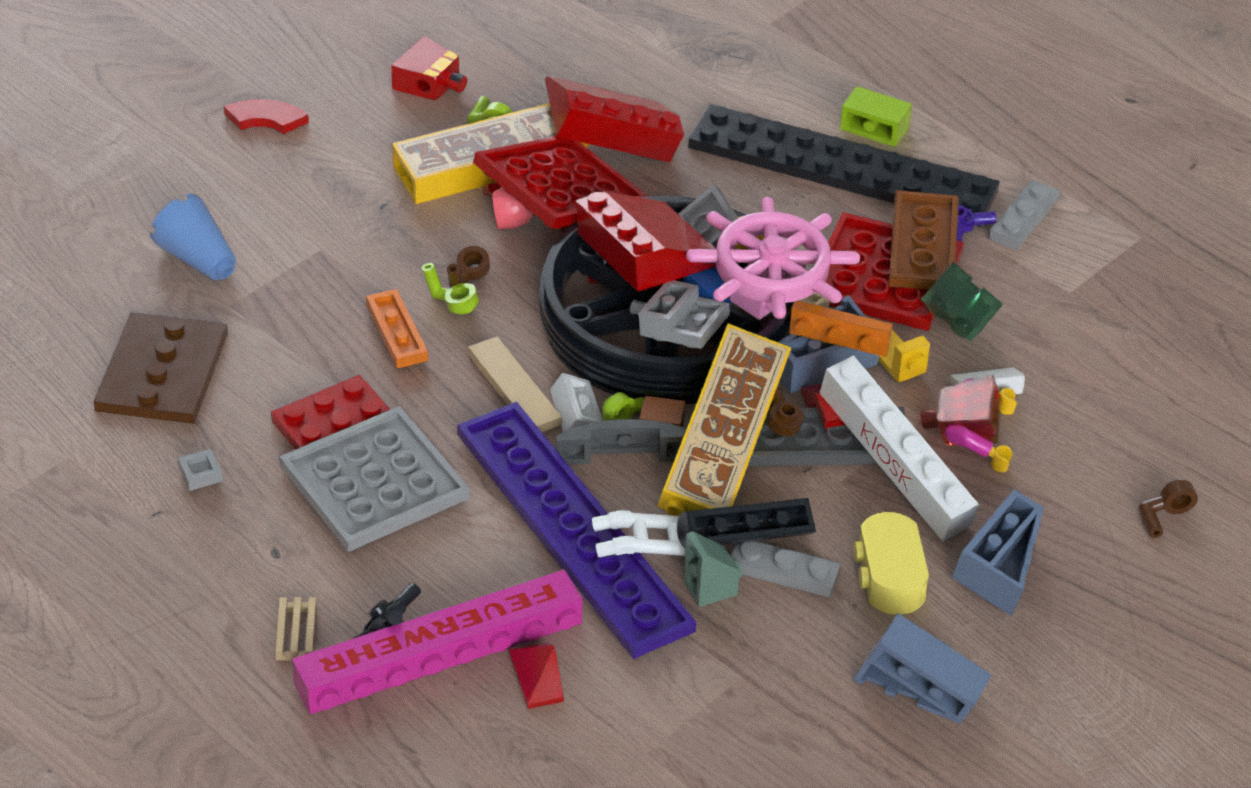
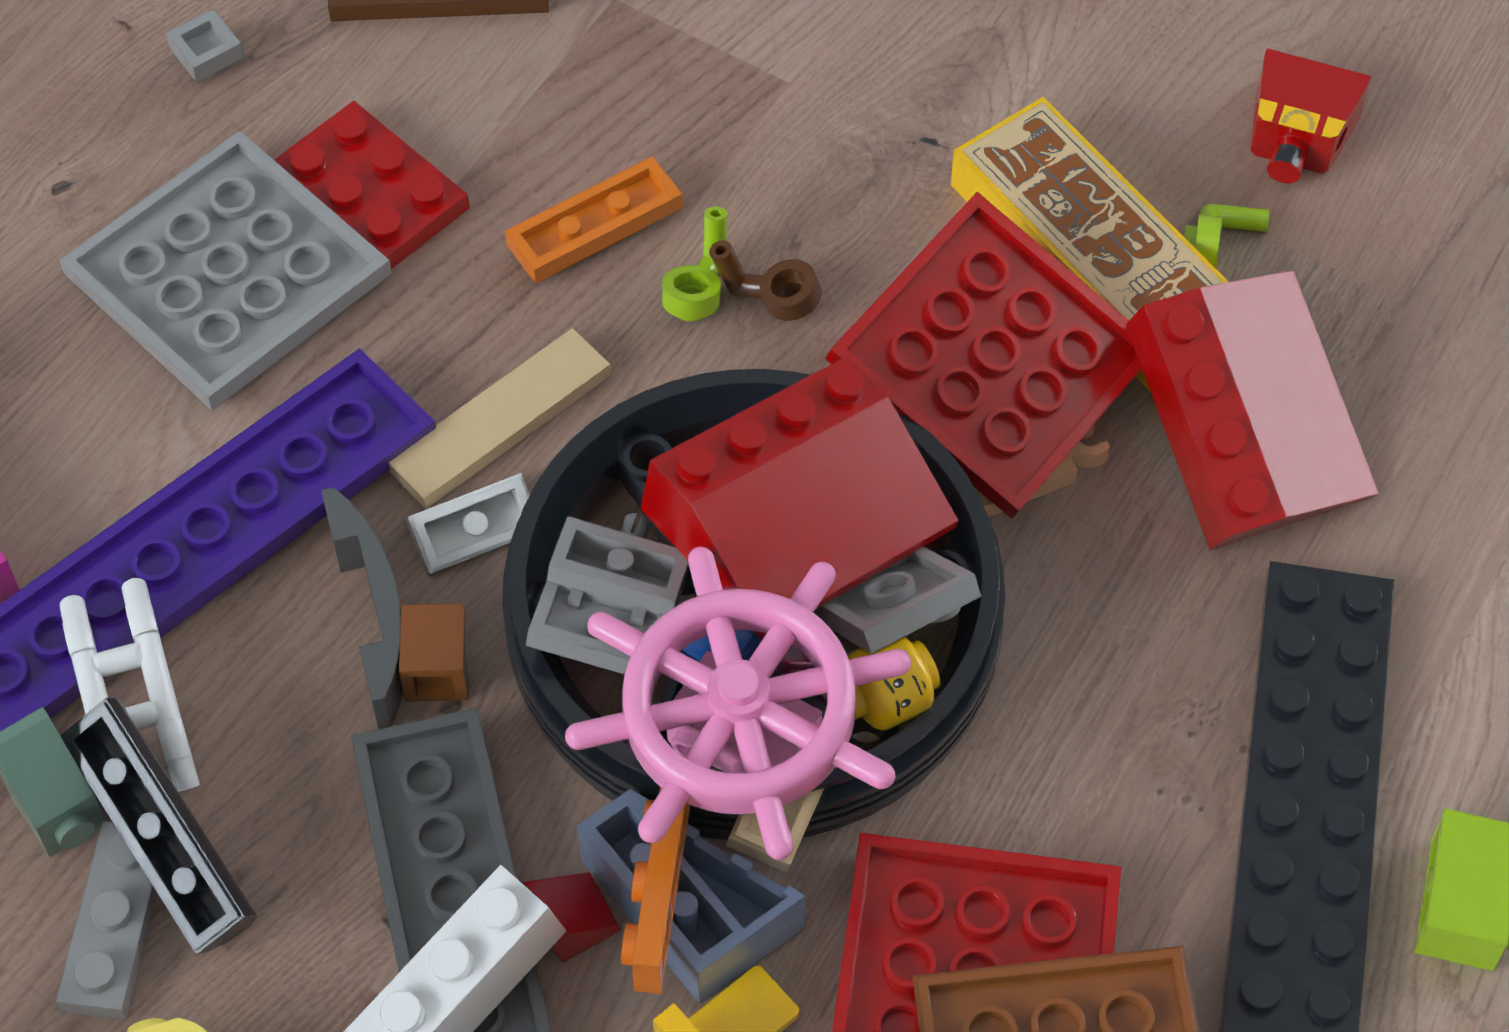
camera: 80 degrees right, 15 degrees up
lime plate [602,392,644,421] -> none
brick [657,324,791,516] -> none
reddish brown plate [767,387,804,436] -> none

